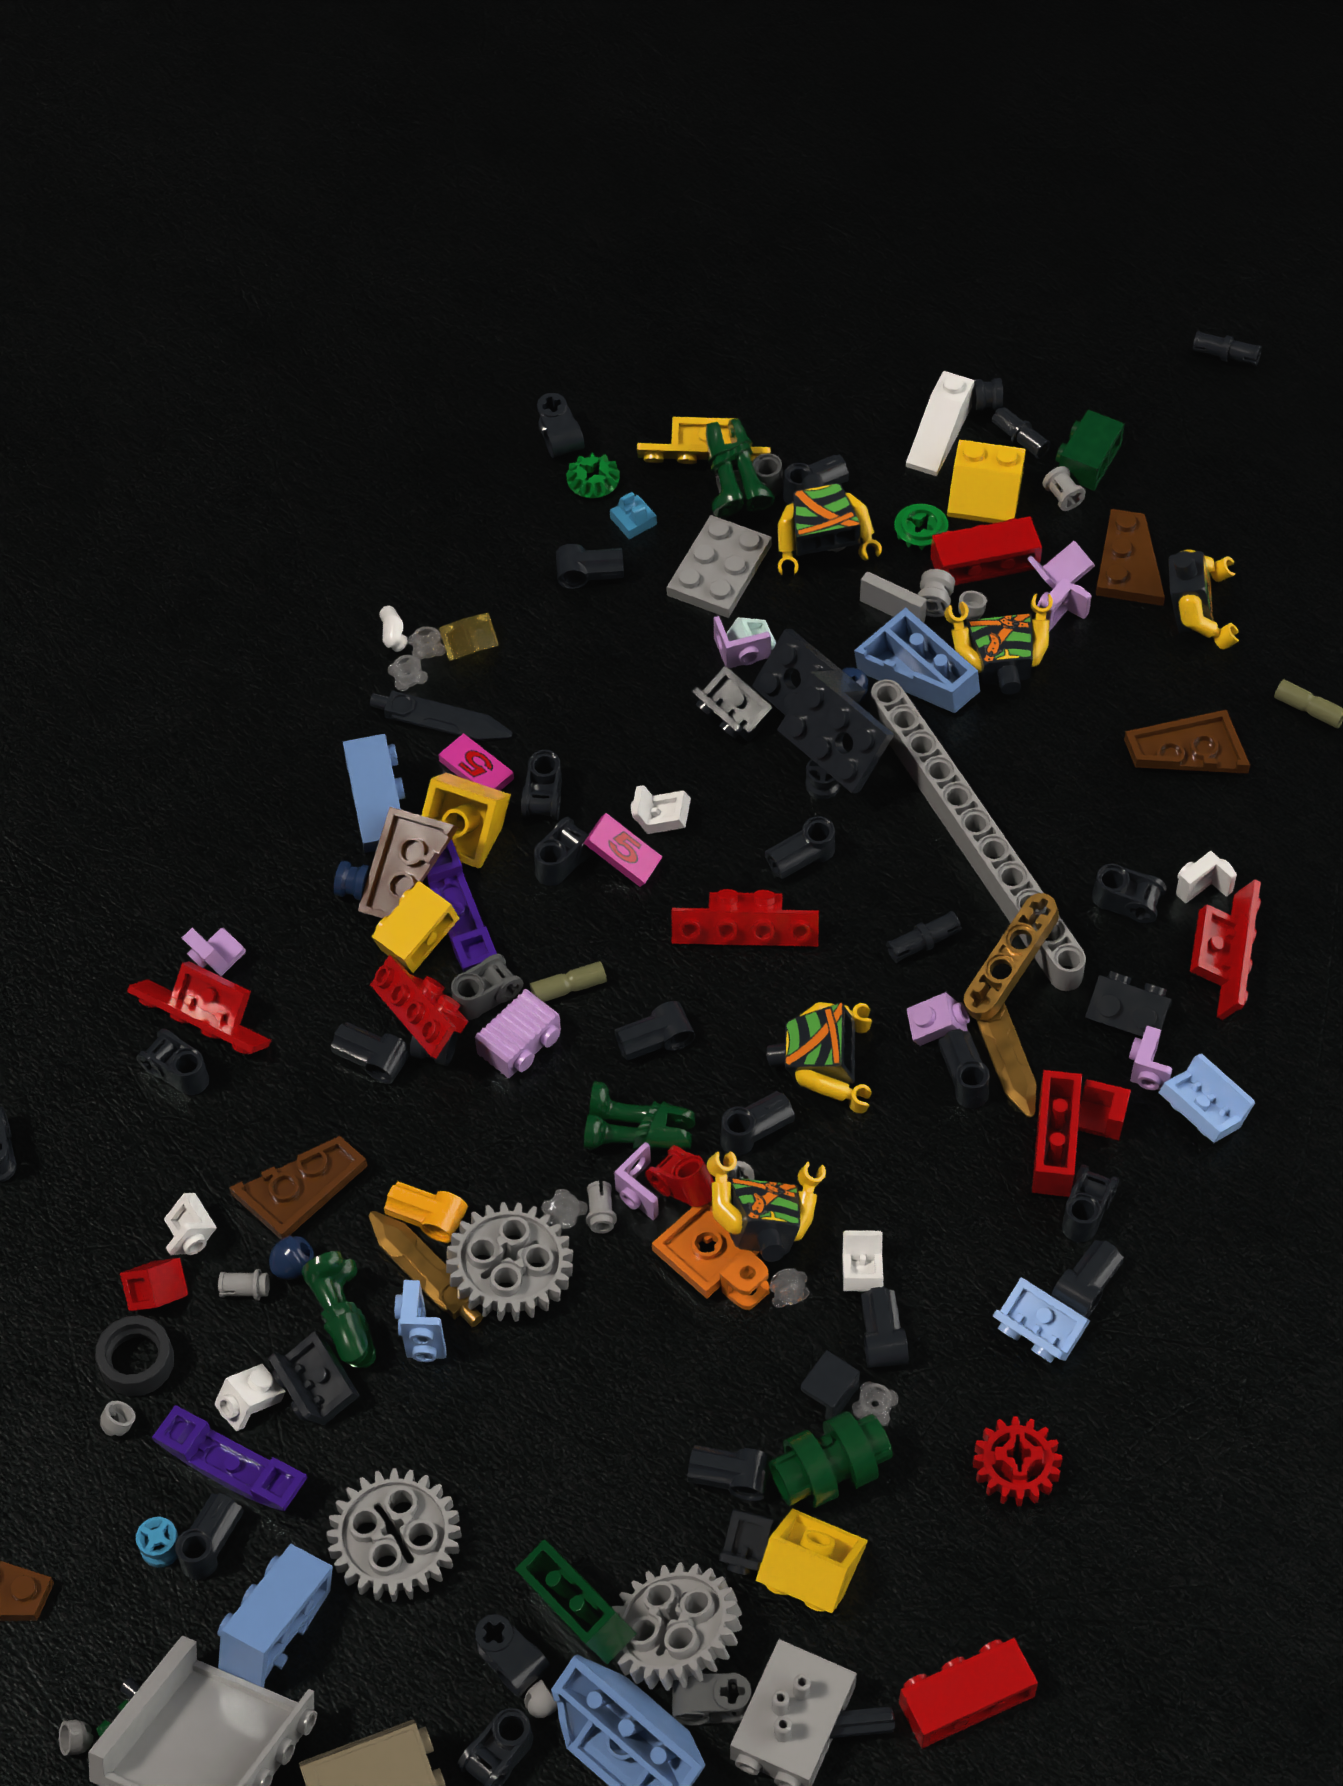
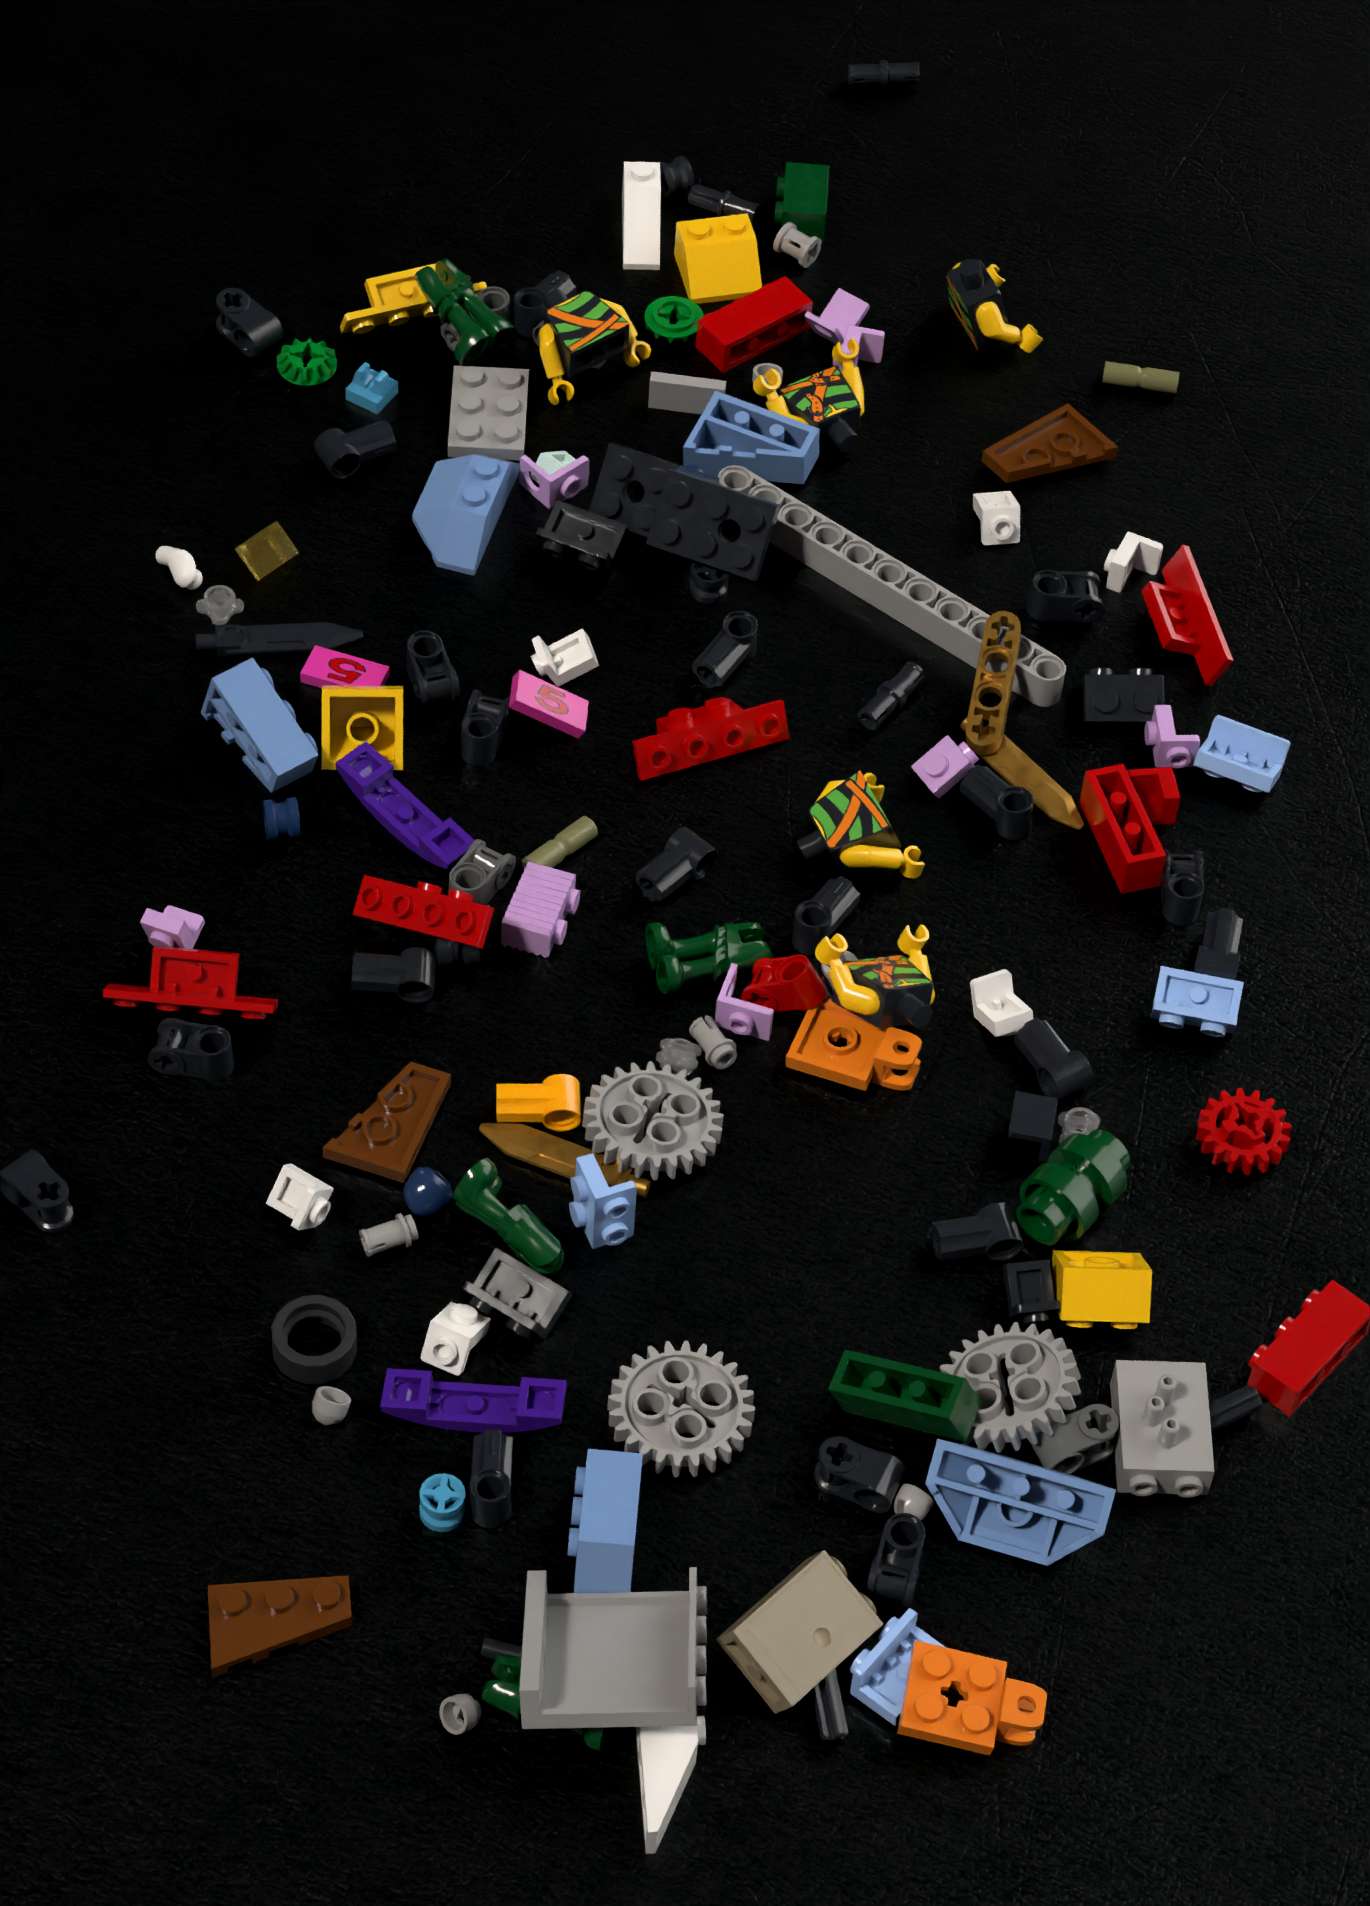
camera: 30 degrees left, 5 degrees down
red panel [120,1258,188,1311] -> none
wing [358,807,459,918] -> none
yellow brick [372,881,460,973] -> none
clear plate [408,627,446,659] -> none
clear plate [769,1269,810,1308] -> none
light grey wheel [917,569,955,617] -> none
reddish brown wing [1096,509,1165,606] -> none
none -> medium blue wedge [412,454,520,576]
none -> white bracket [973,491,1020,545]

